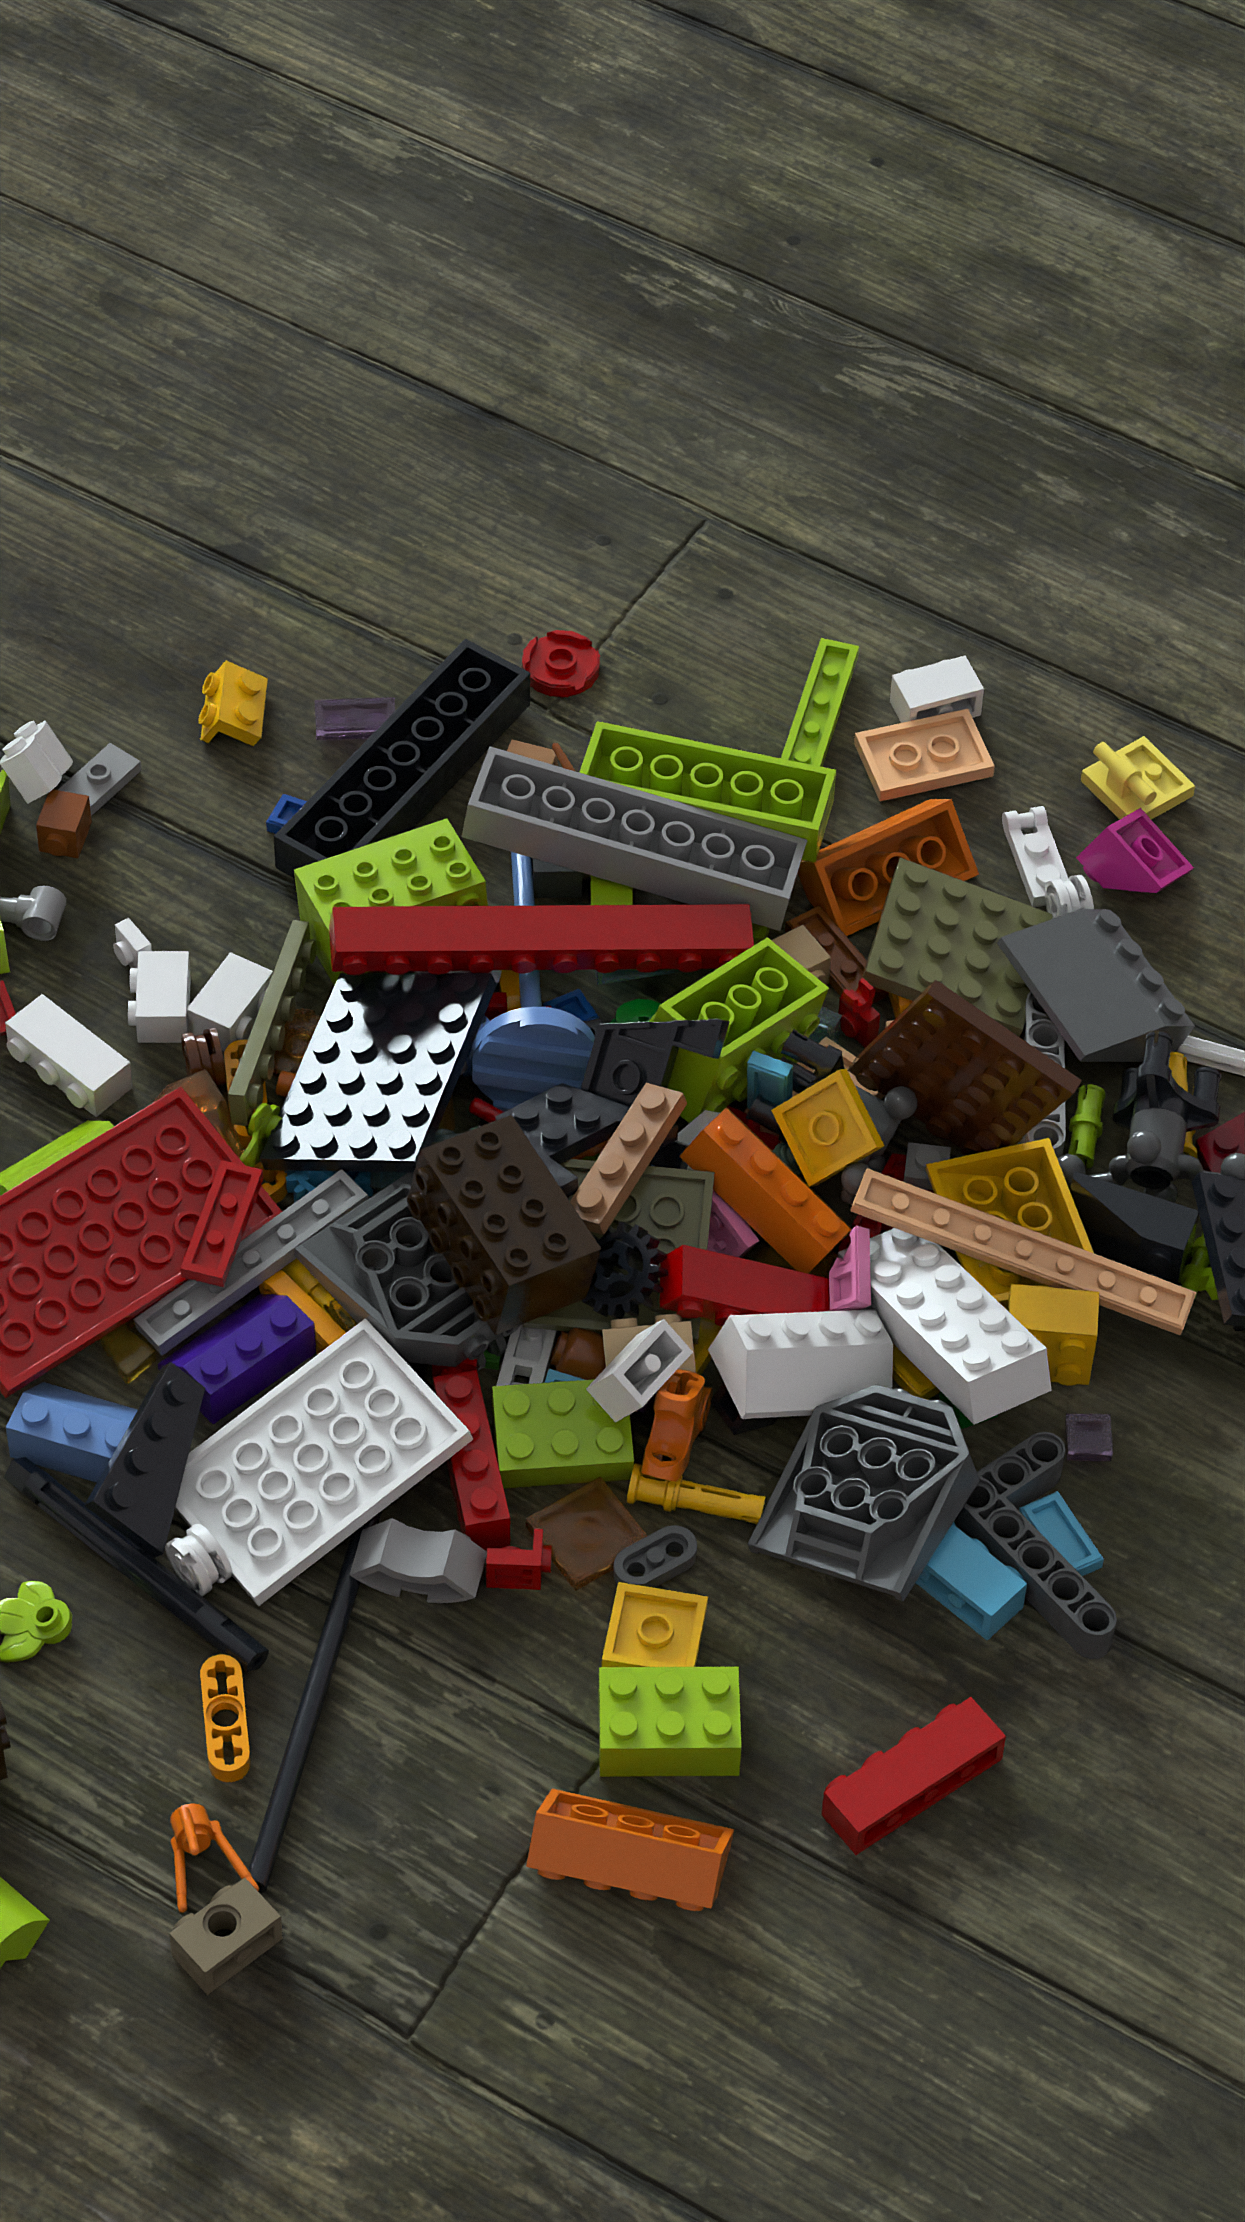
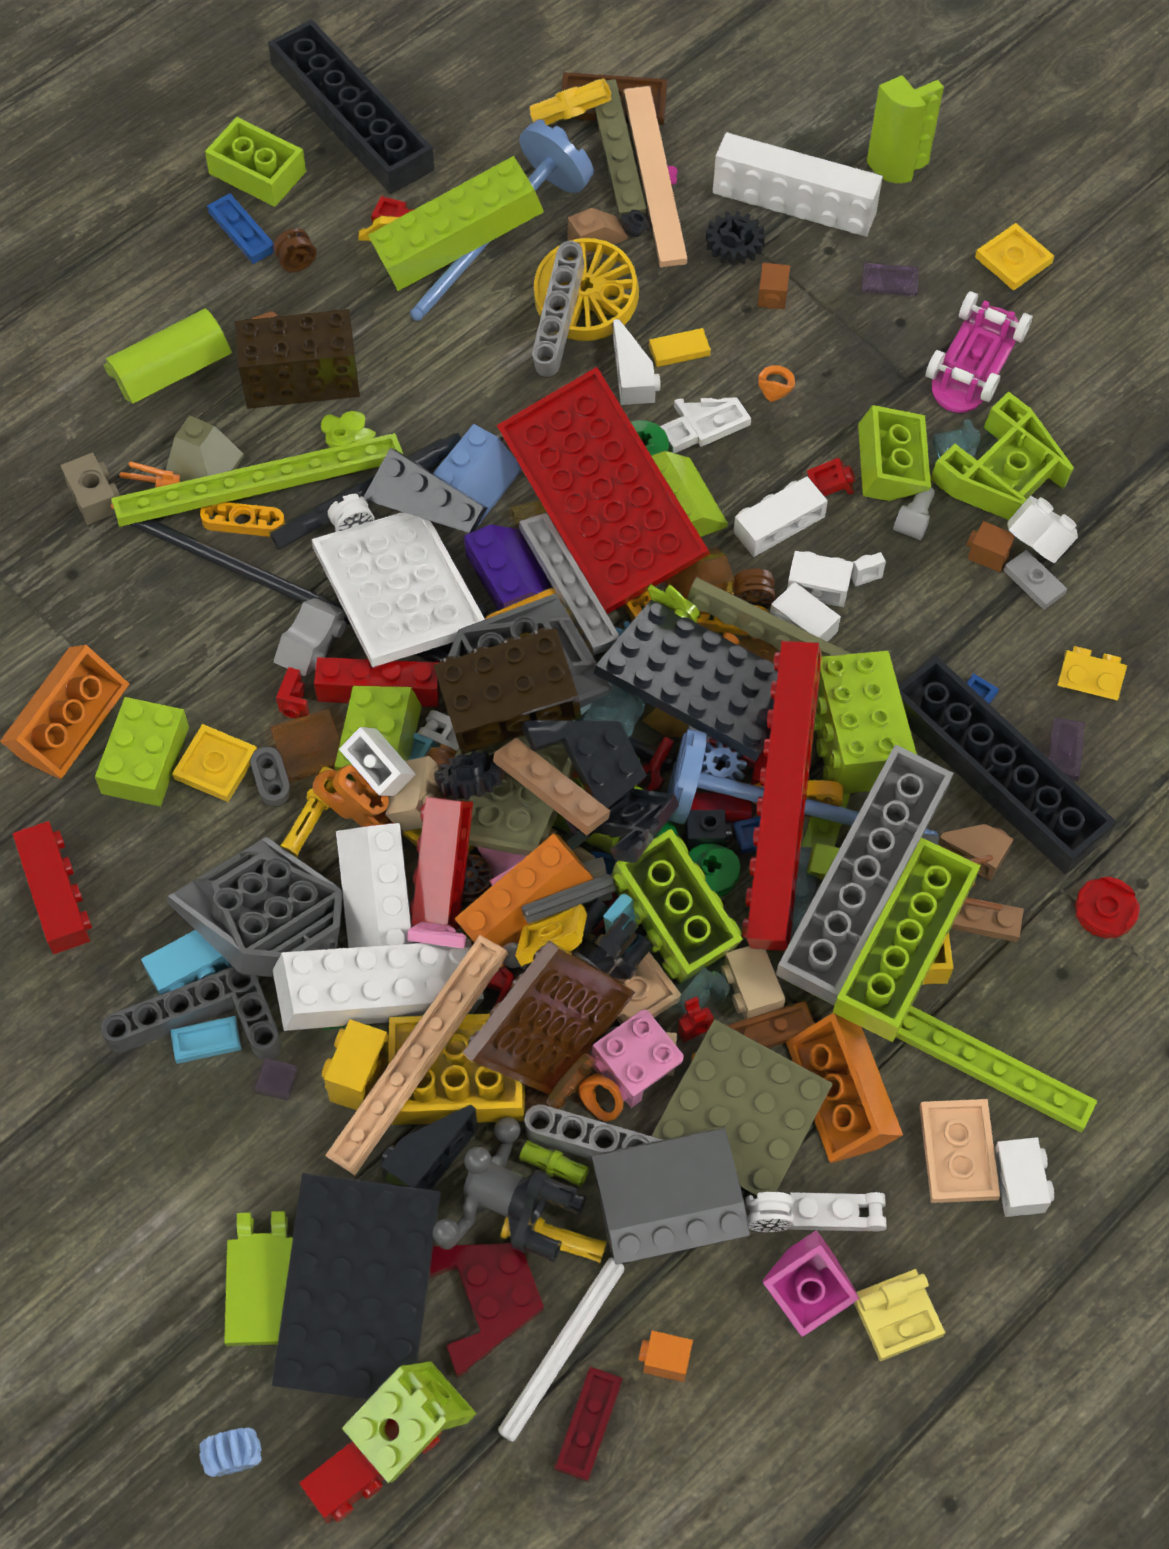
camera: 105 degrees right, 10 degrees up
red plate [180,1160,264,1287] -> none
none -> lime plate [111,433,403,527]
none -> olive slope [166,415,244,482]
none -> dark grey axle [522,874,616,923]

